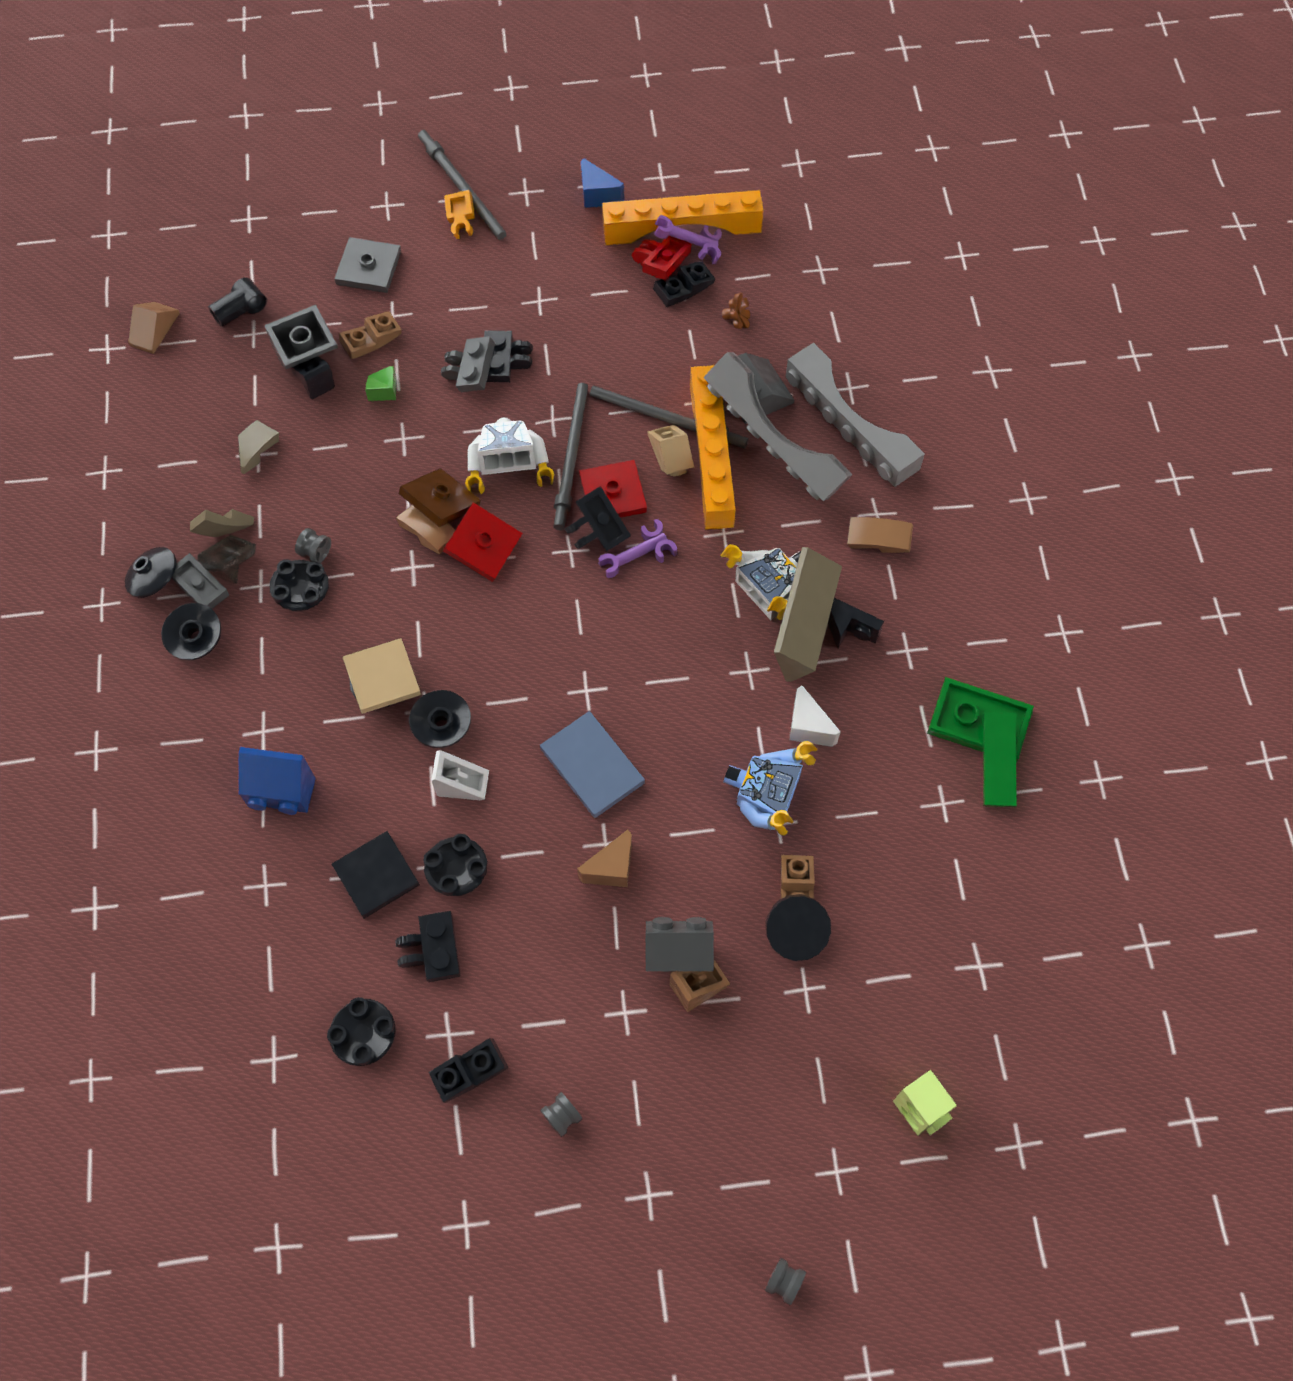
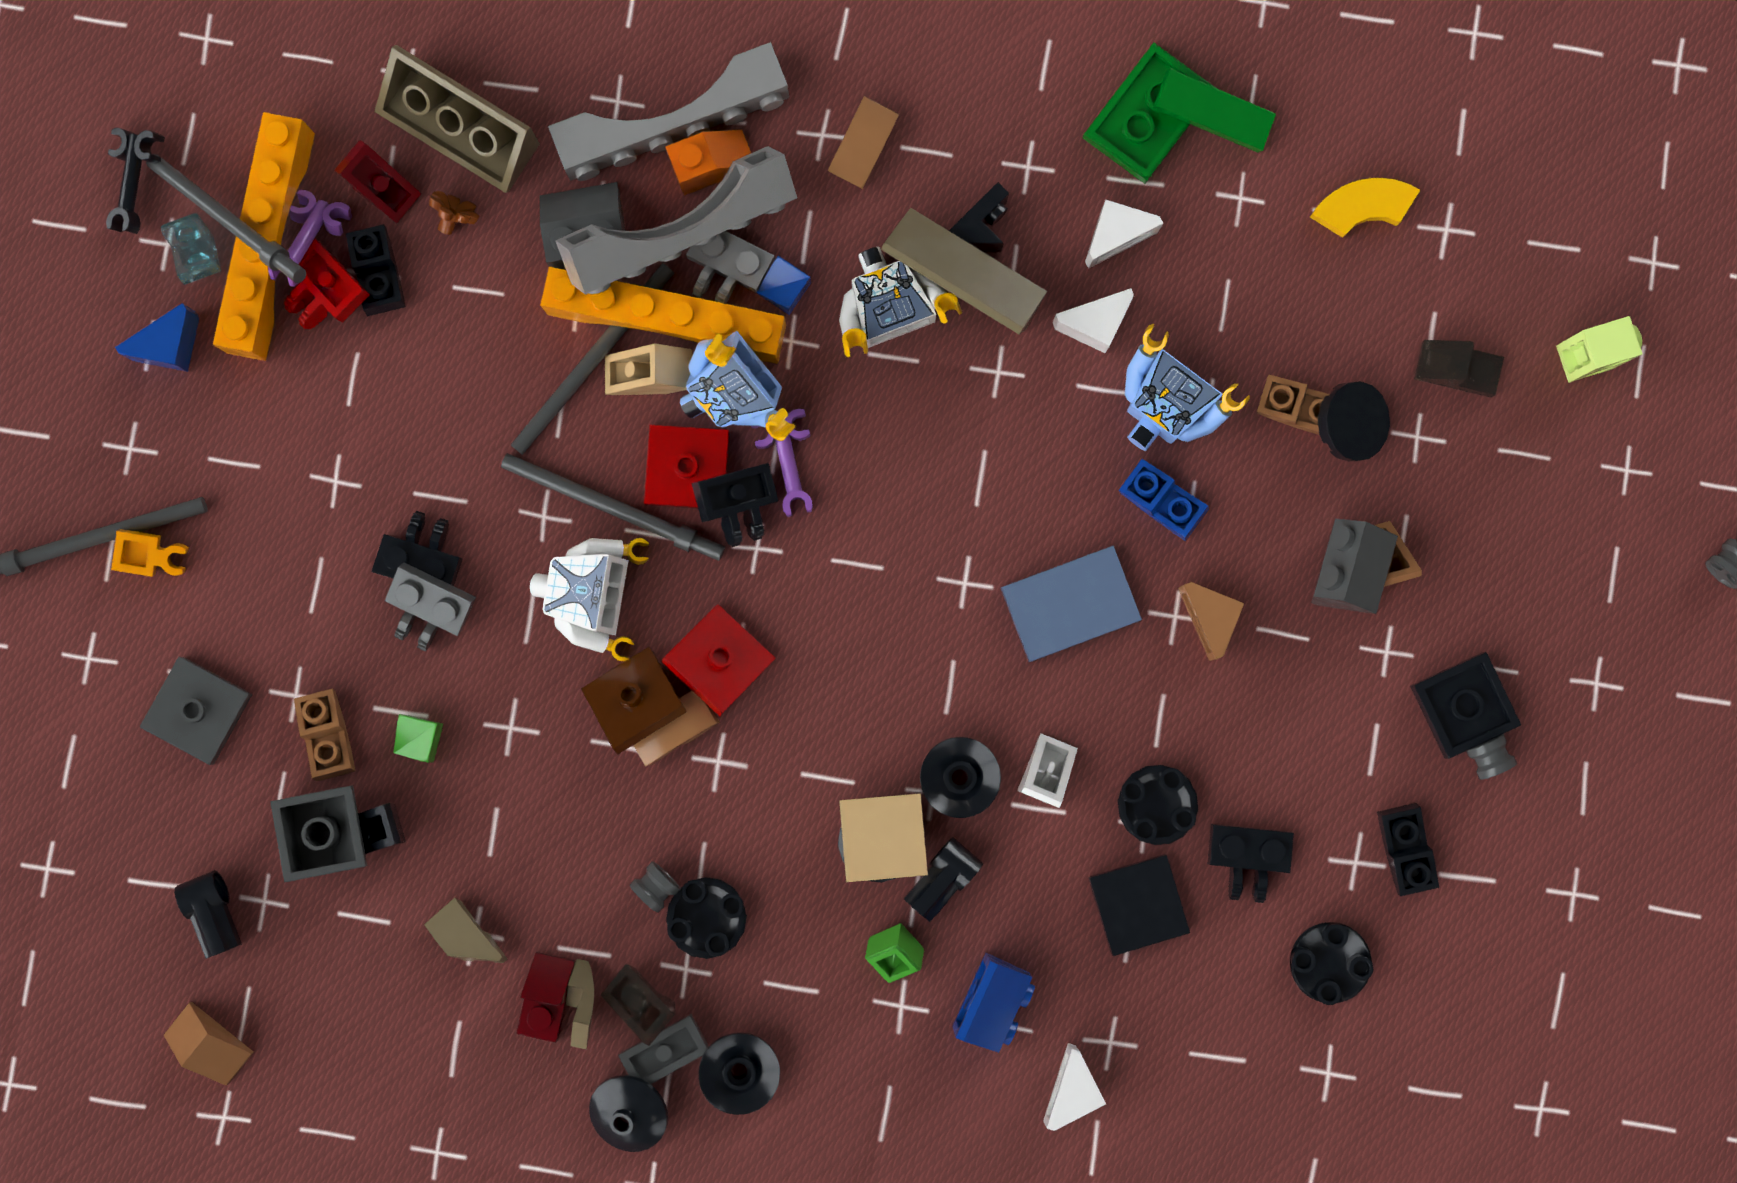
camera: 75 degrees left, 20 degrees up
none -> black bar [106,128,165,234]
none -> dark grey bar [146,154,307,283]
none -> clear light blue bracket [161,213,221,285]
none -> dark red slope [334,140,421,224]
none -> dark tan slope [375,45,540,193]
none -> dark red slope [516,952,576,1043]
none -> orange slope [665,130,751,195]
none -> torso [680,331,796,441]
none -> light grey hinge [686,231,775,304]
none -> blue slope [757,256,811,315]
none -> bright green slope [865,923,924,983]
none -> black piece [904,837,983,922]
none -> white slope [1043,1043,1106,1131]
none -> white slope [1085,200,1163,268]
none -> blue slope [1119,459,1209,541]
none -> yellow tile [1310,178,1420,238]
none -> black plate [1410,652,1521,759]
none -> clear smoke slope [1414,340,1504,398]

